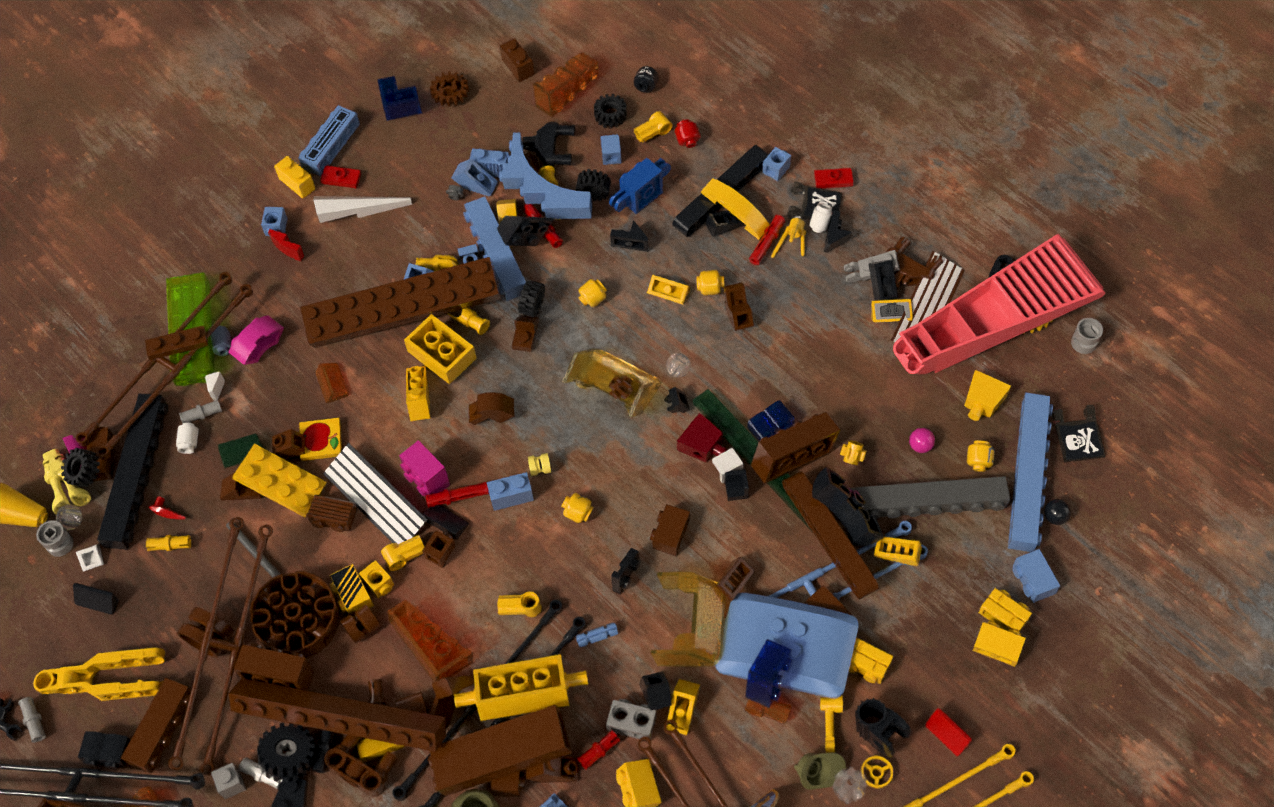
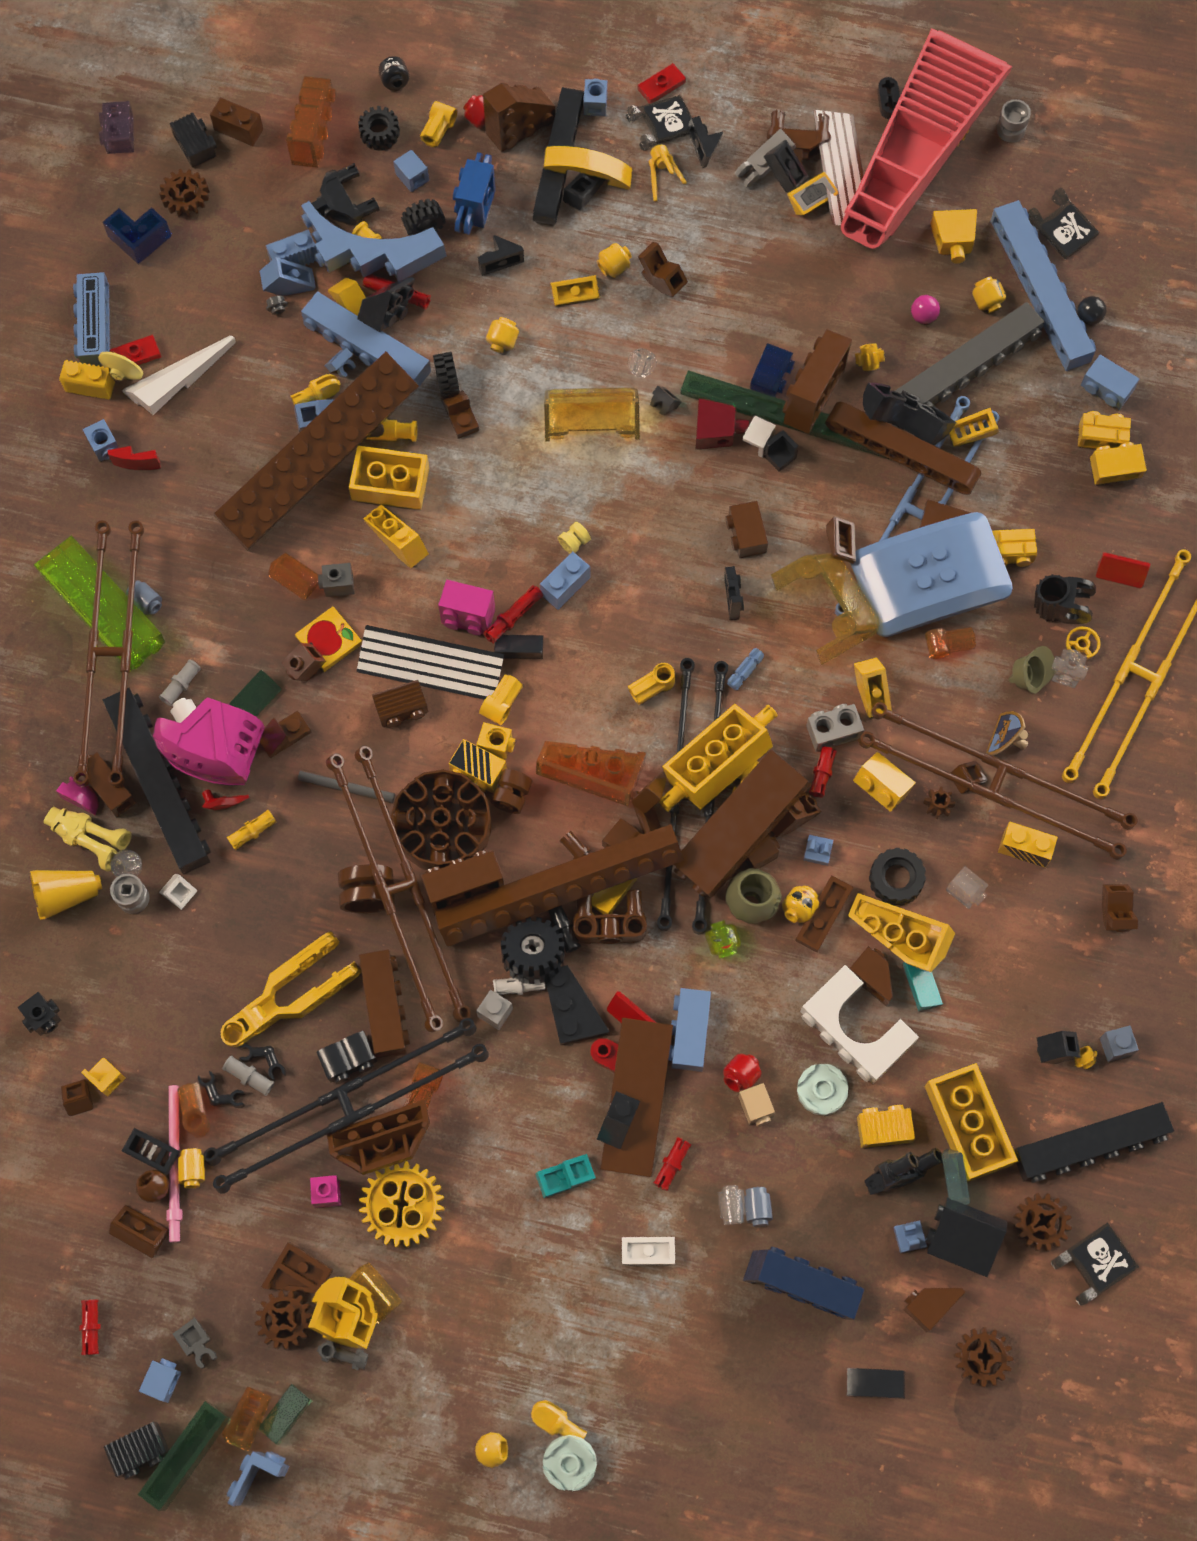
camera: 35 degrees left, 10 degrees up
black tyre [61,448,100,487] -> none
black slope [73,583,119,615] -> none
reddish brown plate [145,325,209,360] -> none
white slope [205,372,225,401] -> none
dark pink brick [228,315,284,365] -> none
yellow plate [233,443,327,518] -> none
reddish brown brick [422,530,456,568] -> none
reddish brown brick [469,392,515,425] -> none
yellow head [561,493,594,524] -> none
reddish brown gear [608,375,633,399] -> none
black slope [639,671,672,711] -> none
clear blue brick [745,639,793,708] -> none
red pin [749,215,786,265] -> none
white brick [809,203,832,233] -> none
yellow brick [820,695,843,753] -> none
none -> light yellow dish [98,352,143,380]
none -> brick [99,101,134,154]
none -> dark pink piece [153,697,265,785]
none -> black brick [170,112,217,168]
none -> black arm [239,1044,286,1081]
none -> dark grey brick [318,563,355,597]
none -> reddish brown brick [483,83,555,153]

